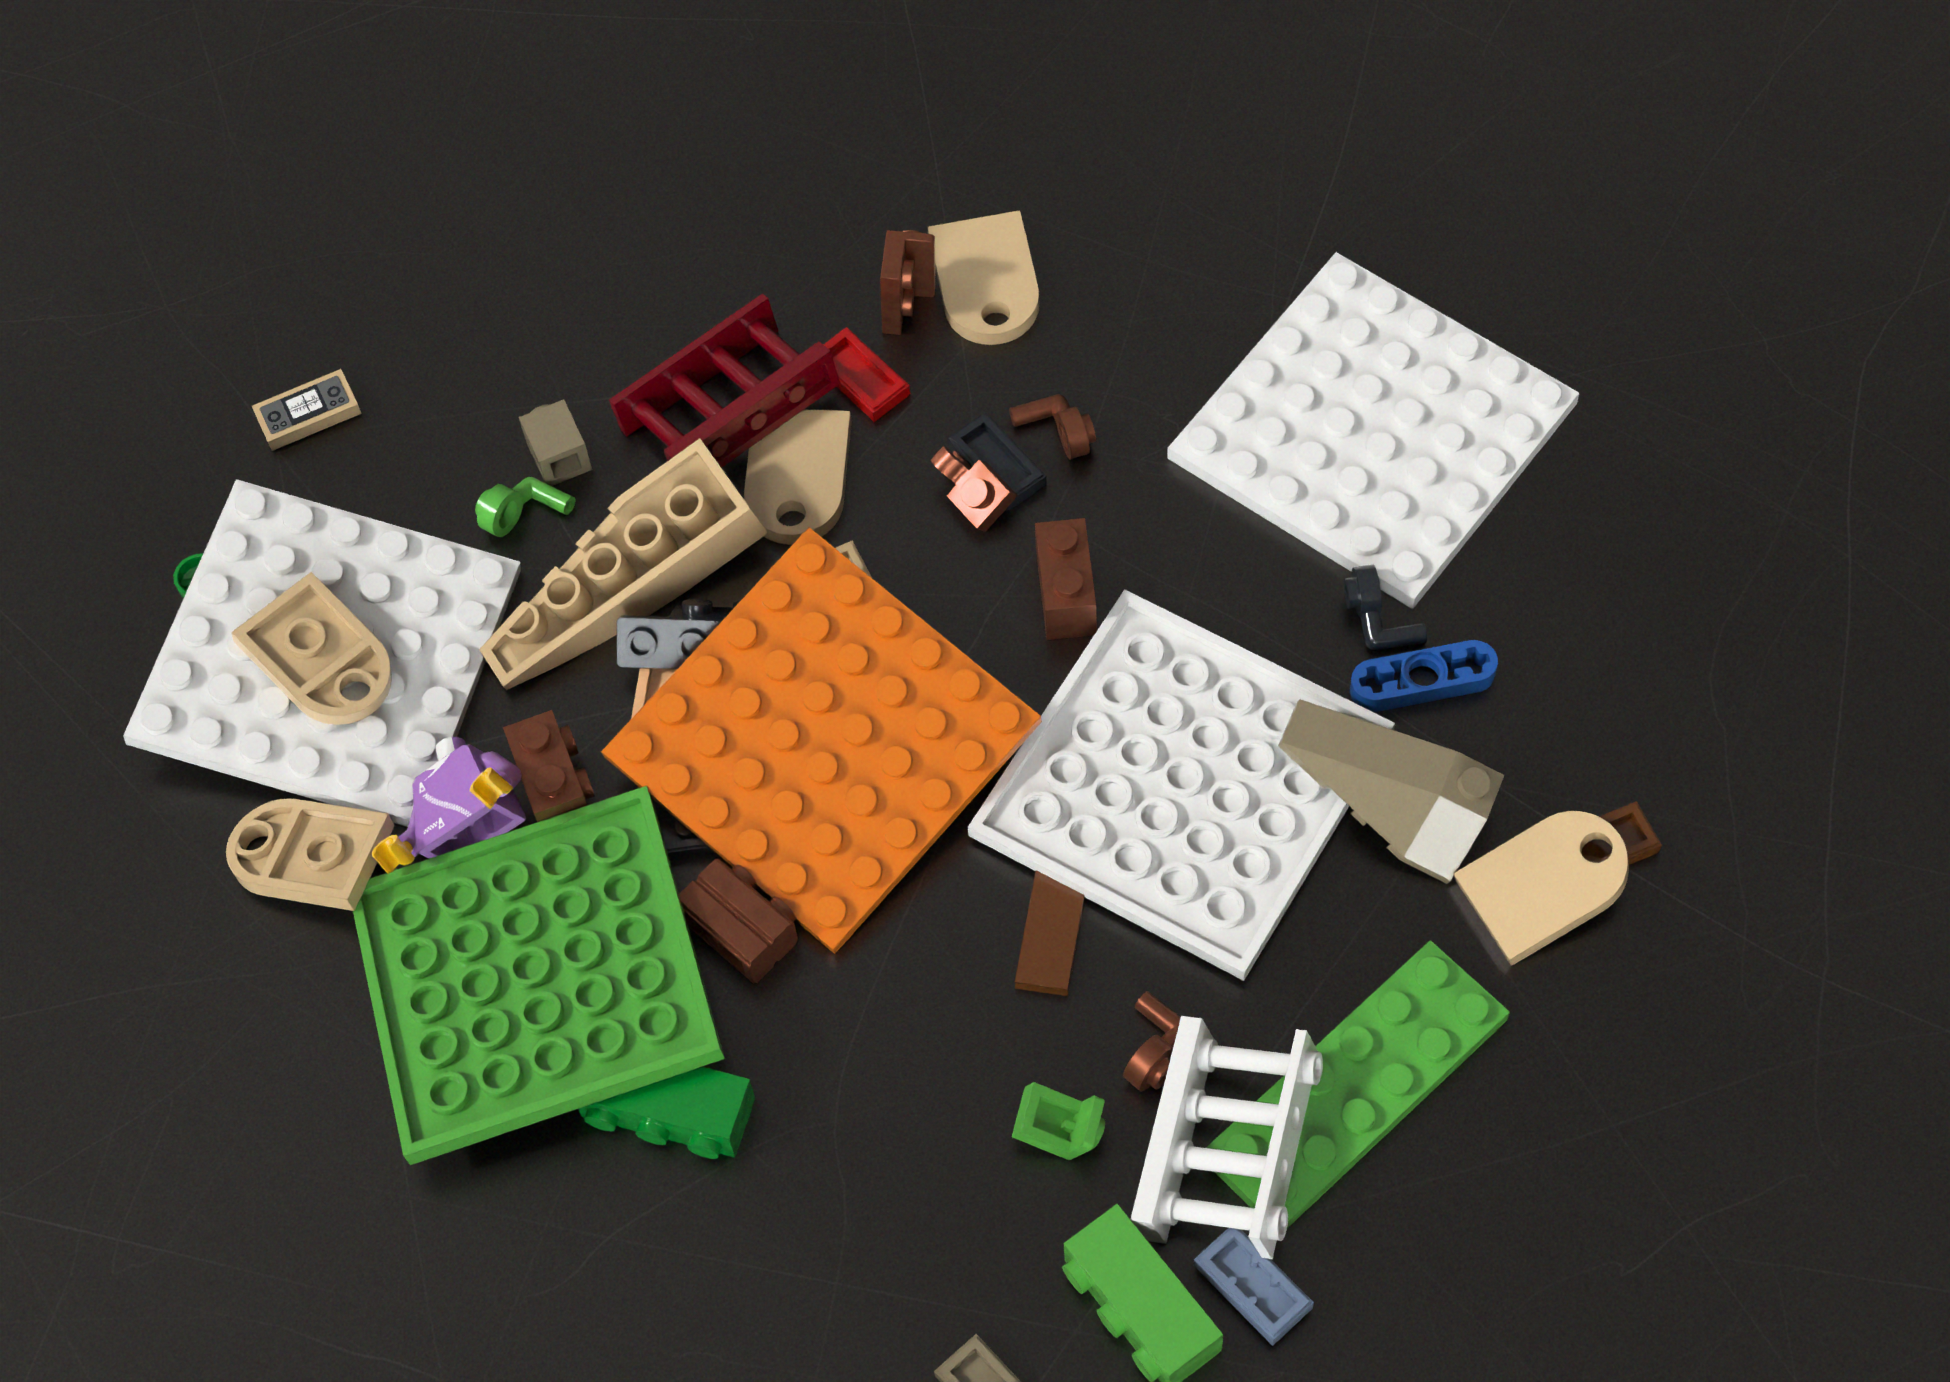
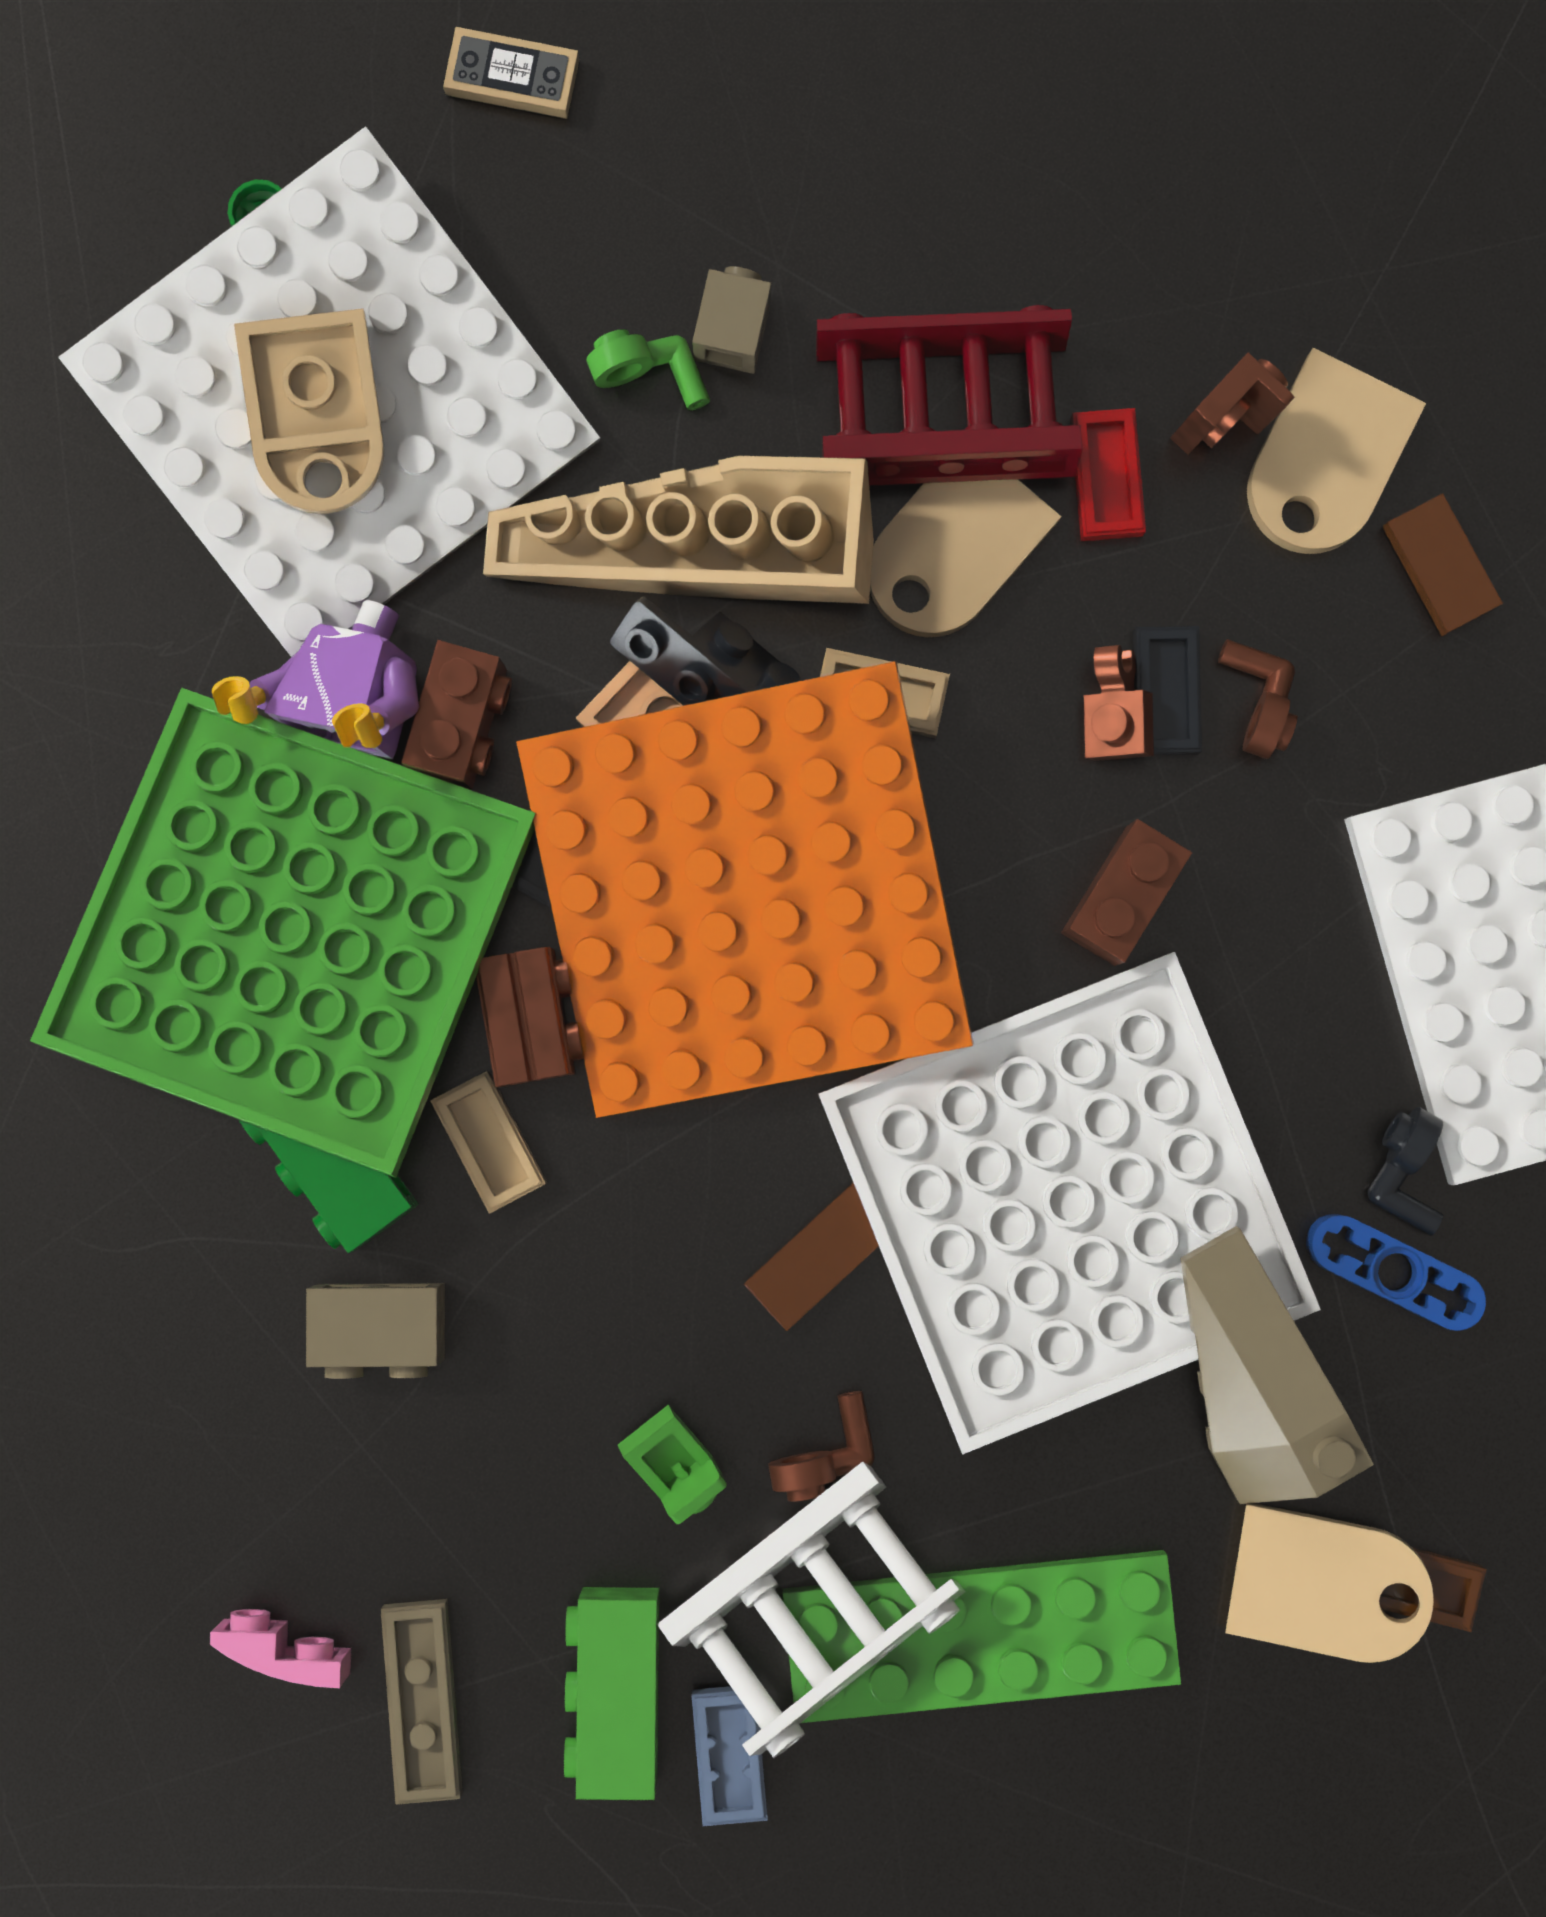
camera: 30 degrees right, 25 degrees up
tan tile [226,799,395,911] -> none
none -> dark tan brick [306,1283,445,1379]
none -> tan tile [430,1071,547,1214]
none -> reddish brown tile [1383,493,1503,636]

